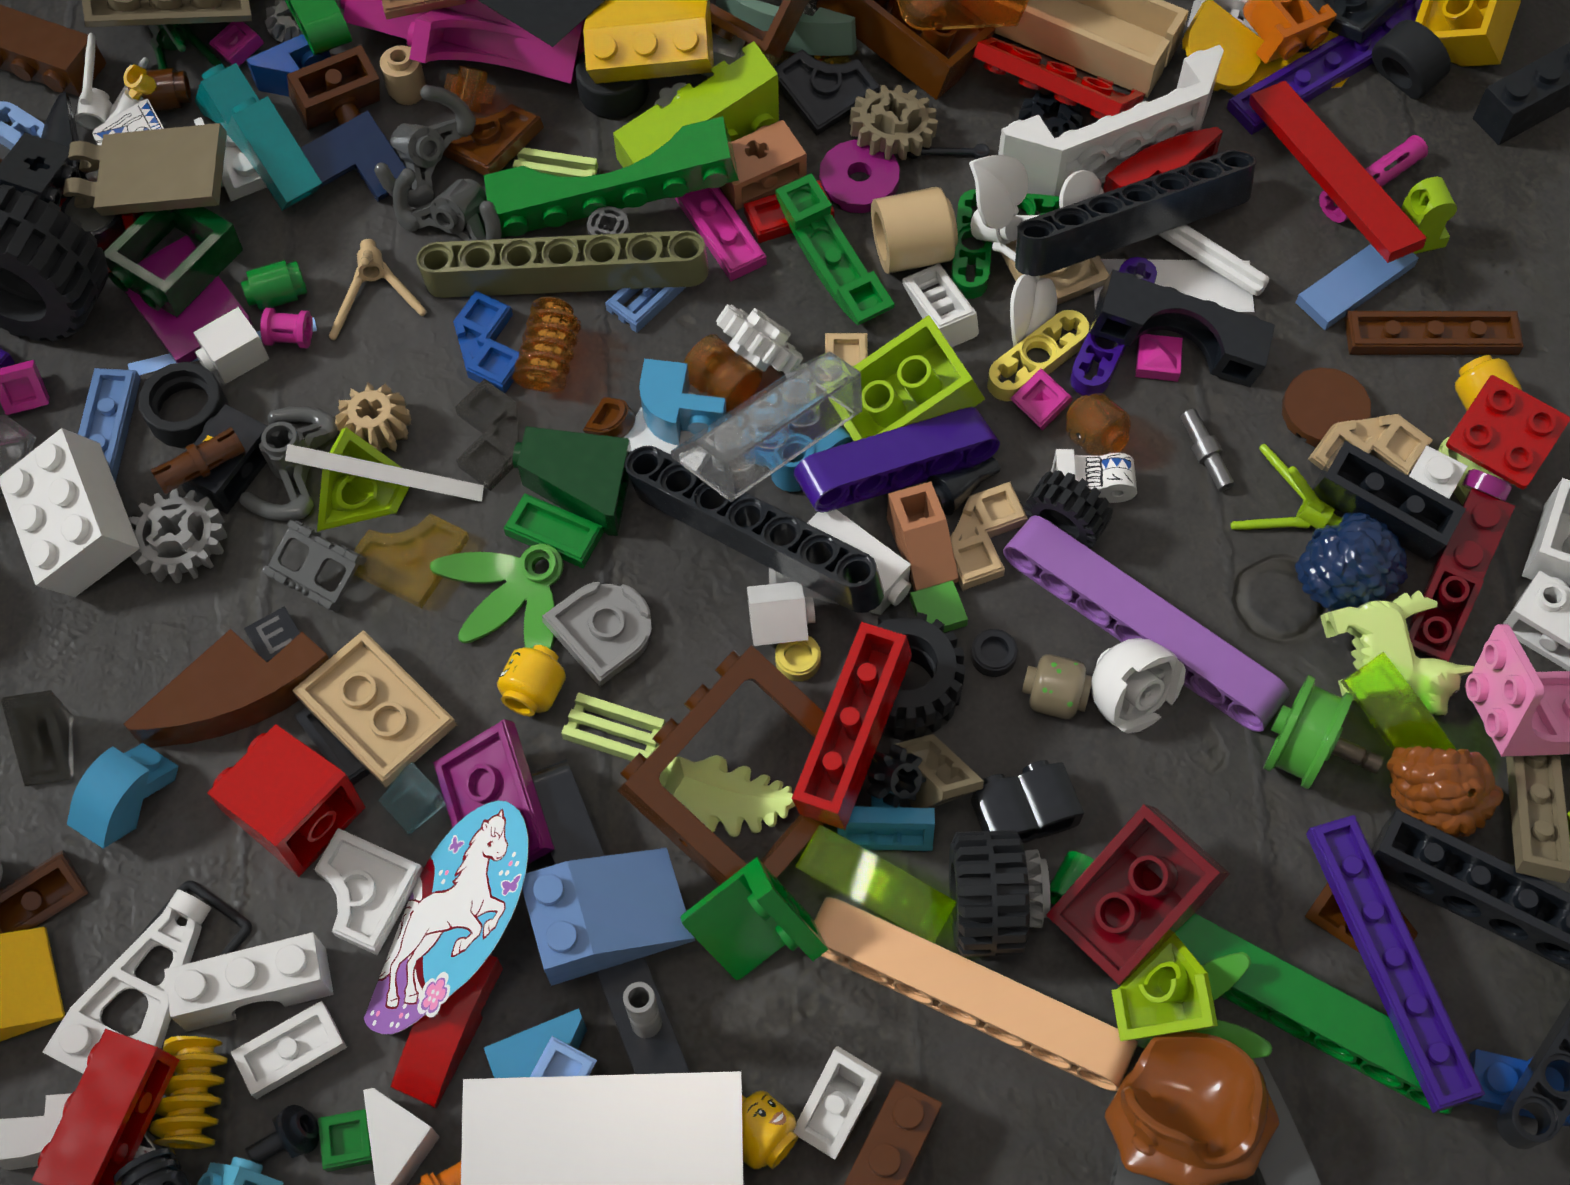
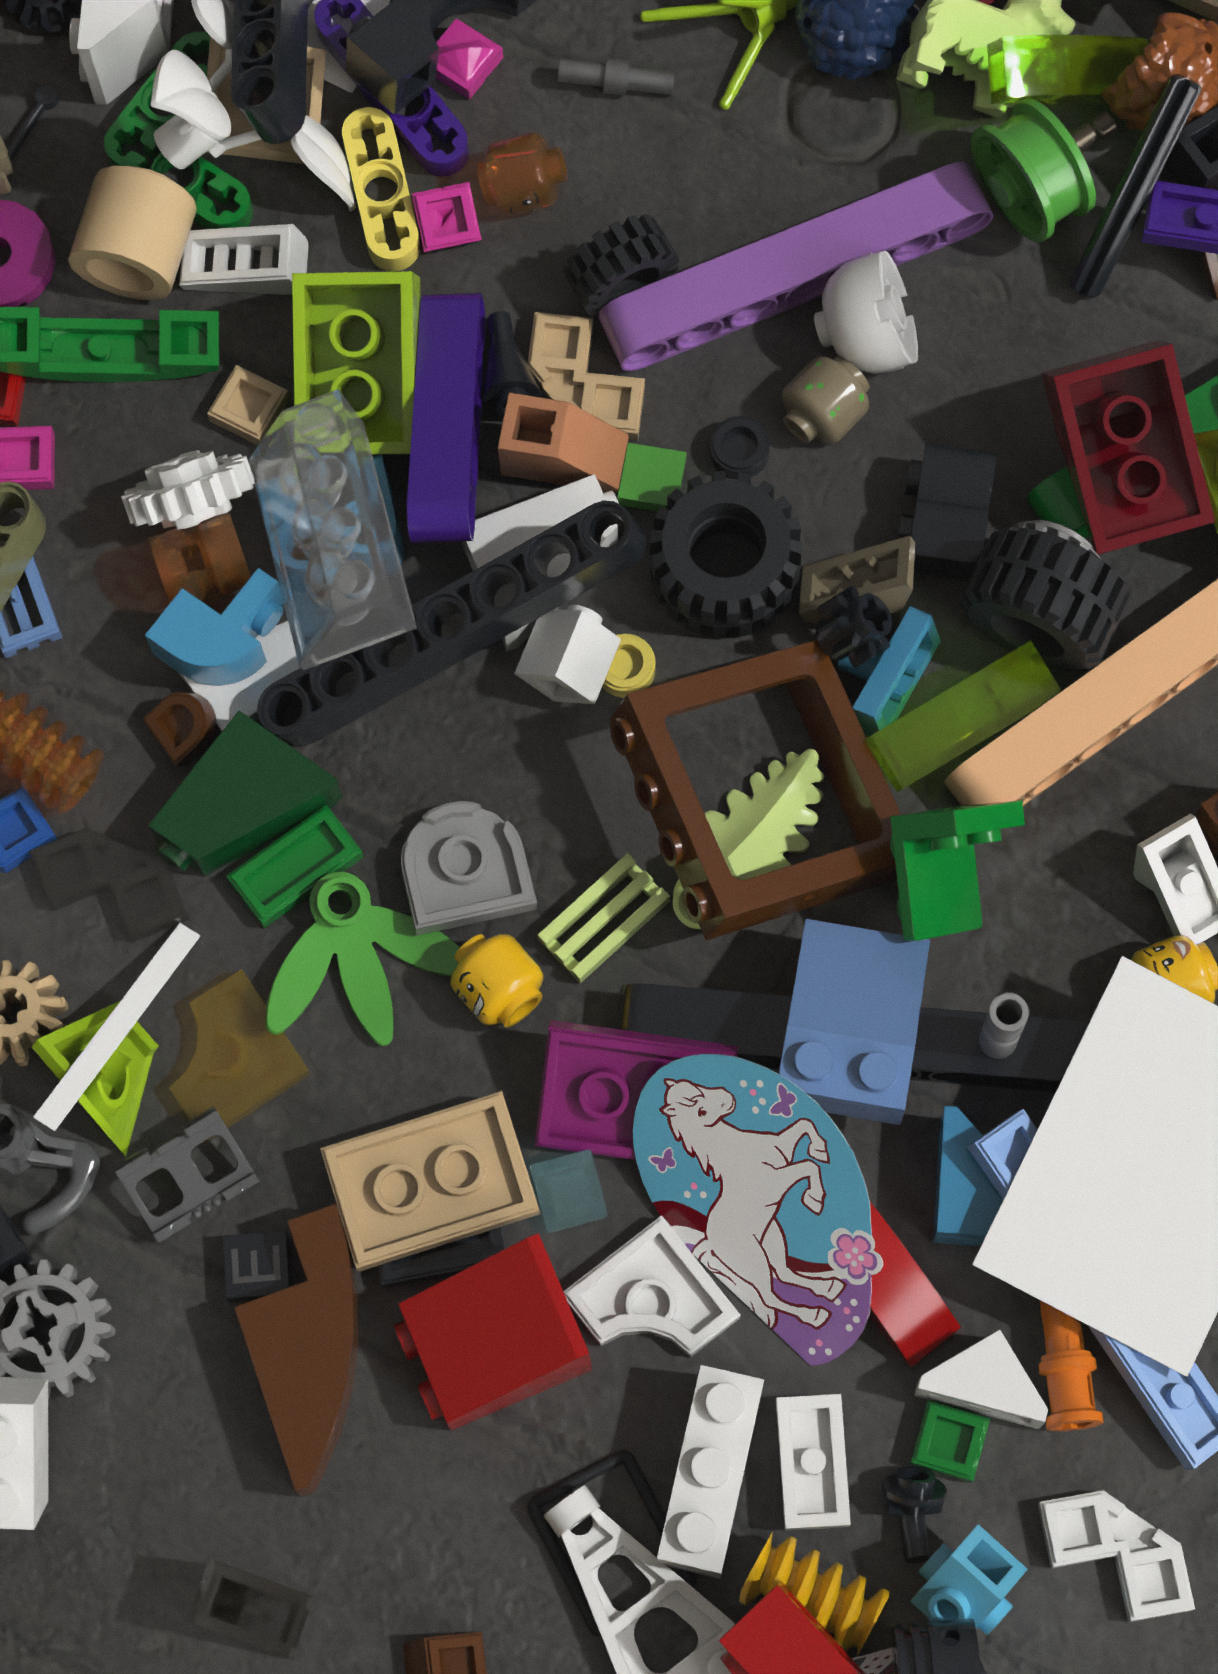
camera: 60 degrees left, 10 degrees up
dark azure brick [67,743,179,848] -> none
red brick [792,622,912,830] -> none
white leg [1051,449,1137,503] -> none
none -> black axle [1069,74,1201,298]

